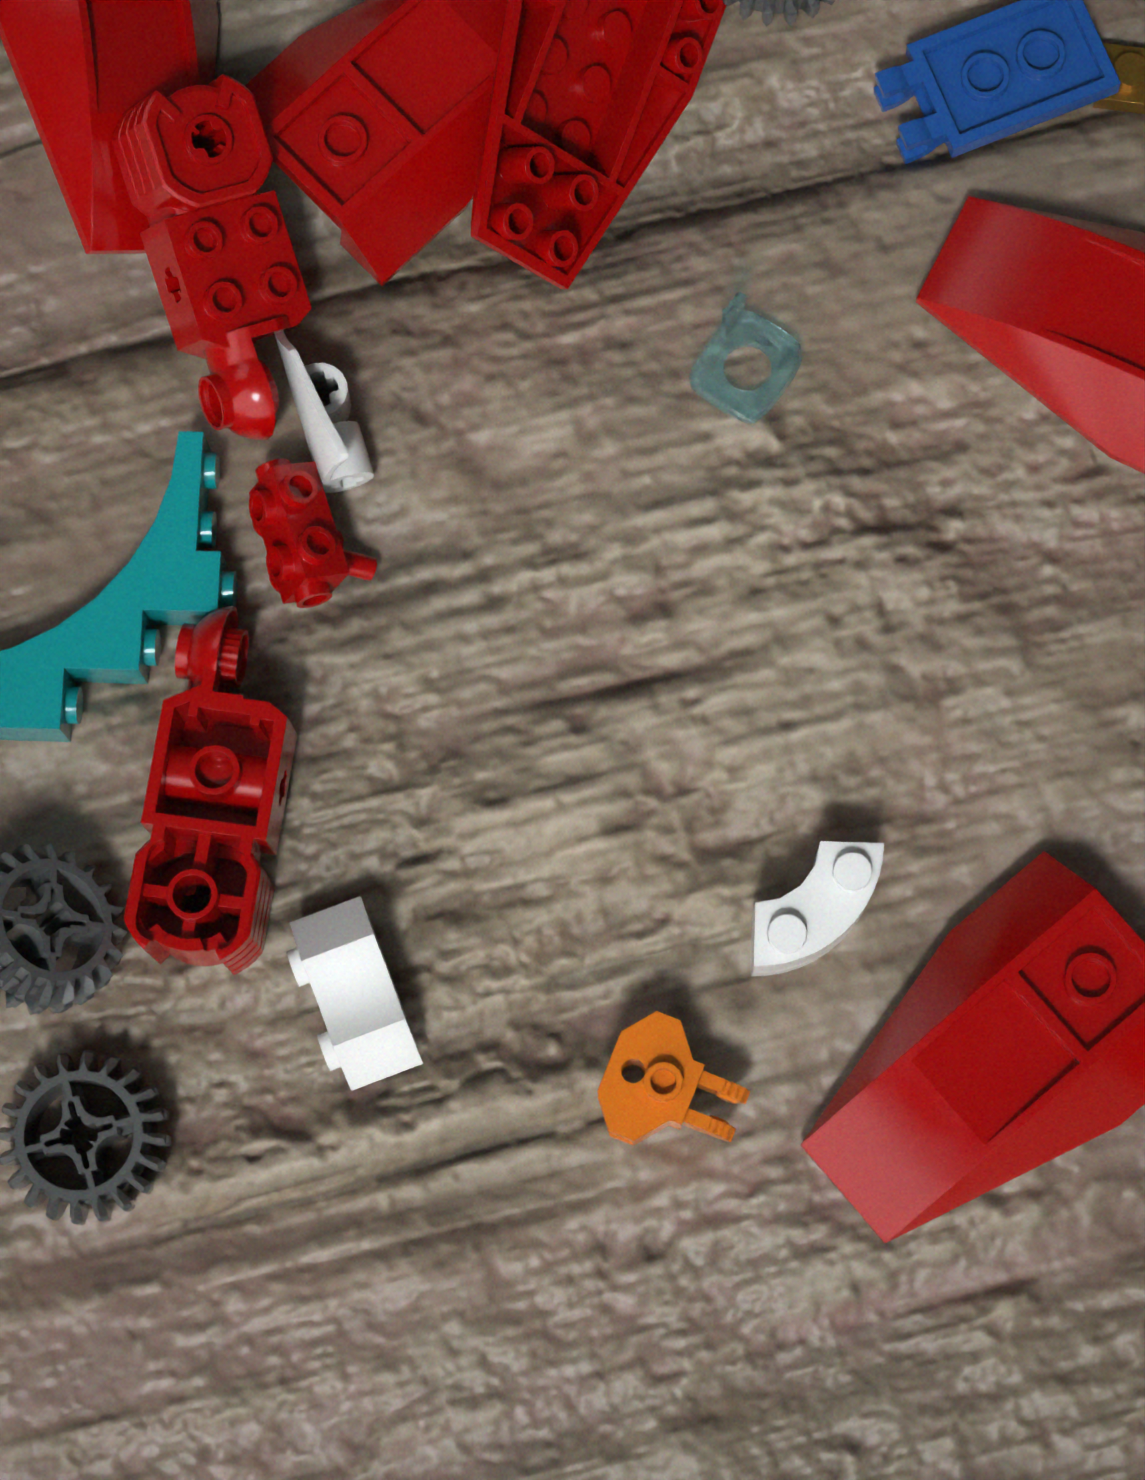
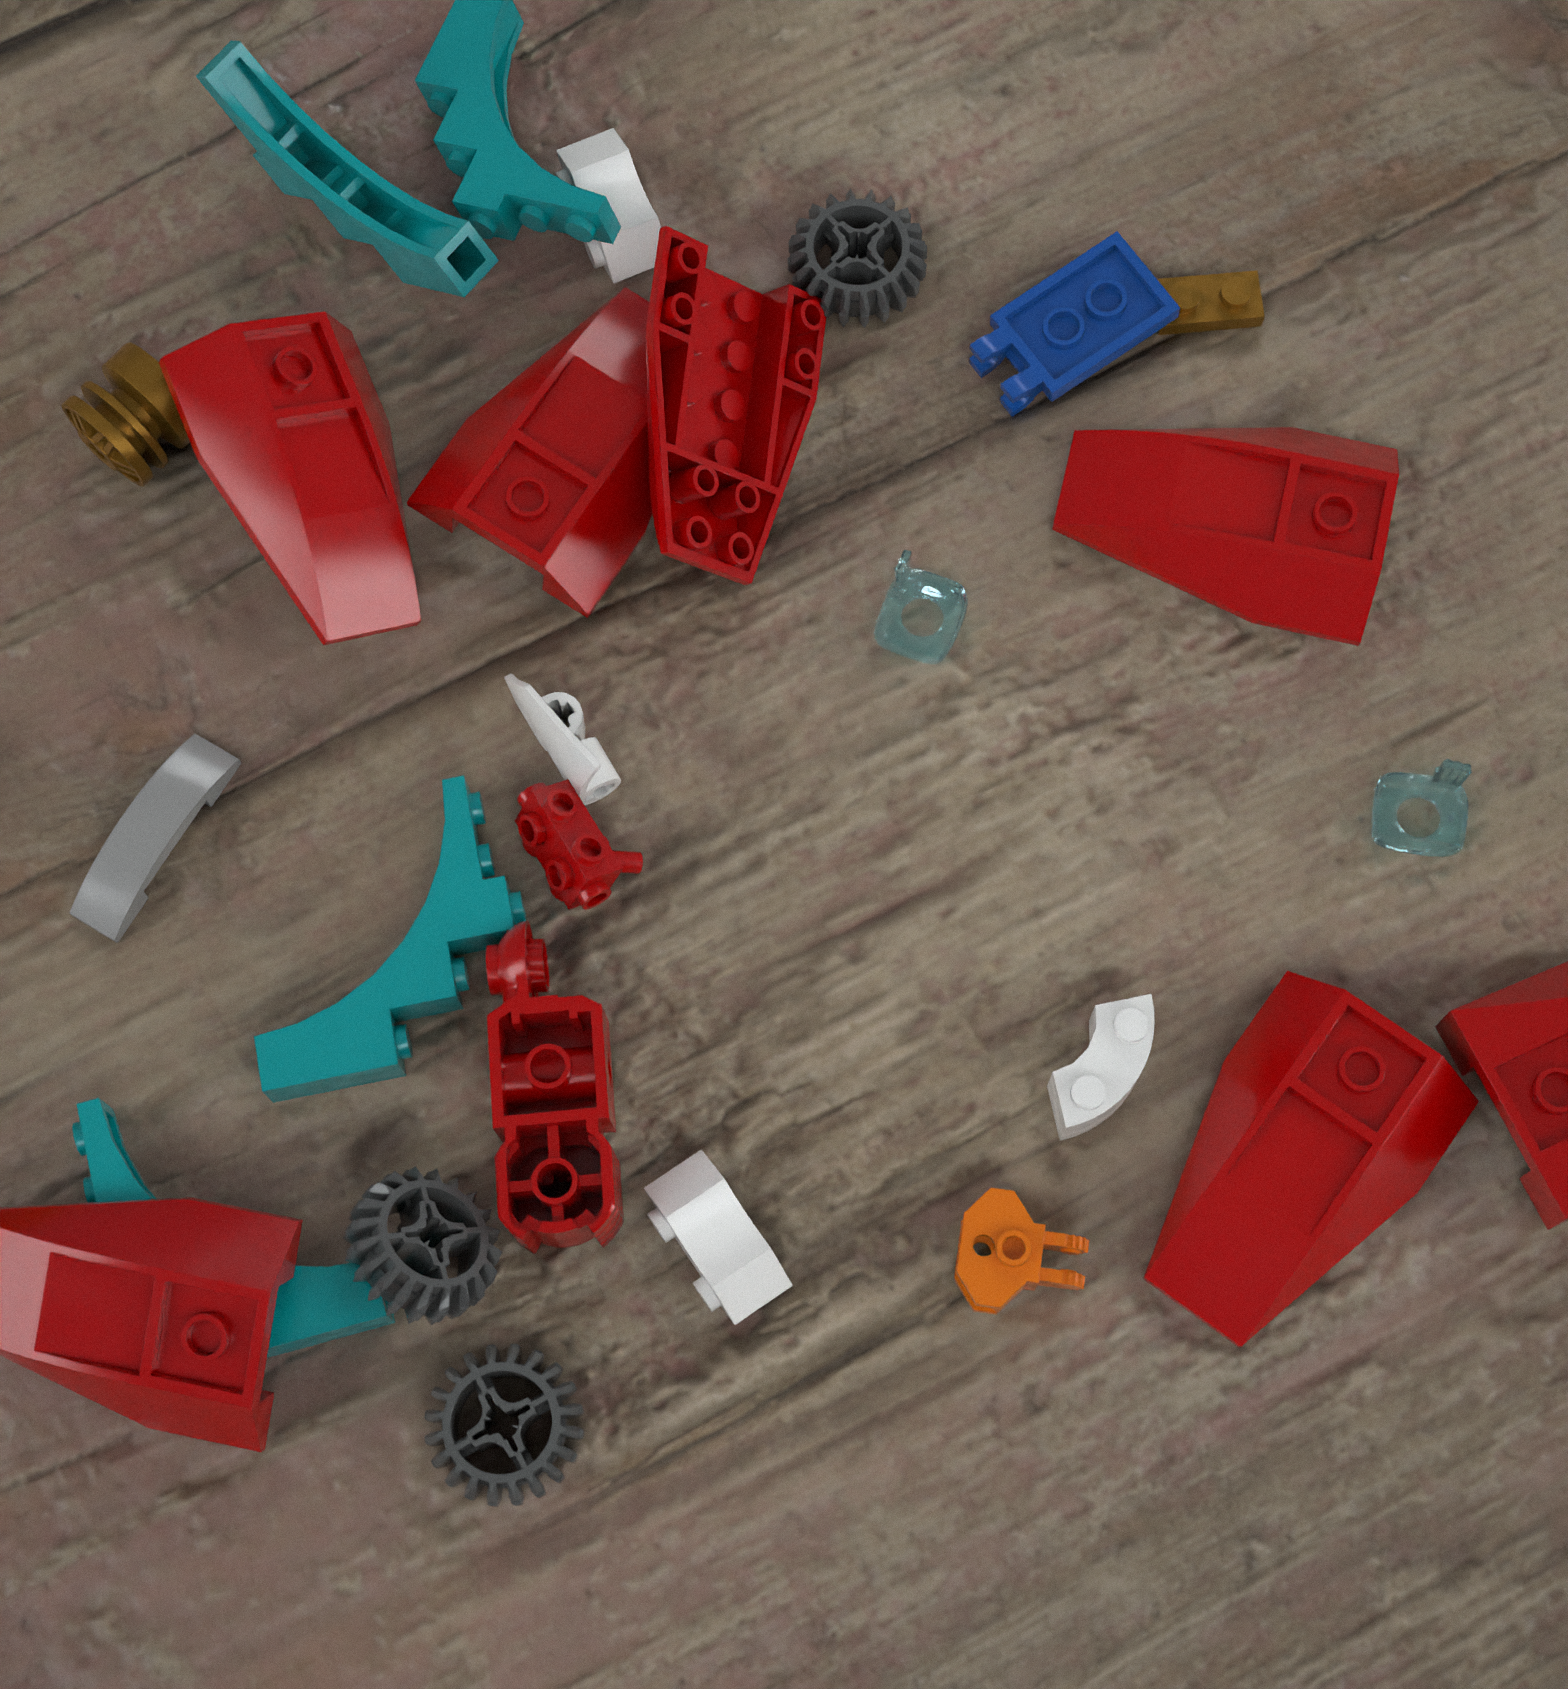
camera: 15 degrees left, 5 degrees down
red brick [112,74,312,440] -> none

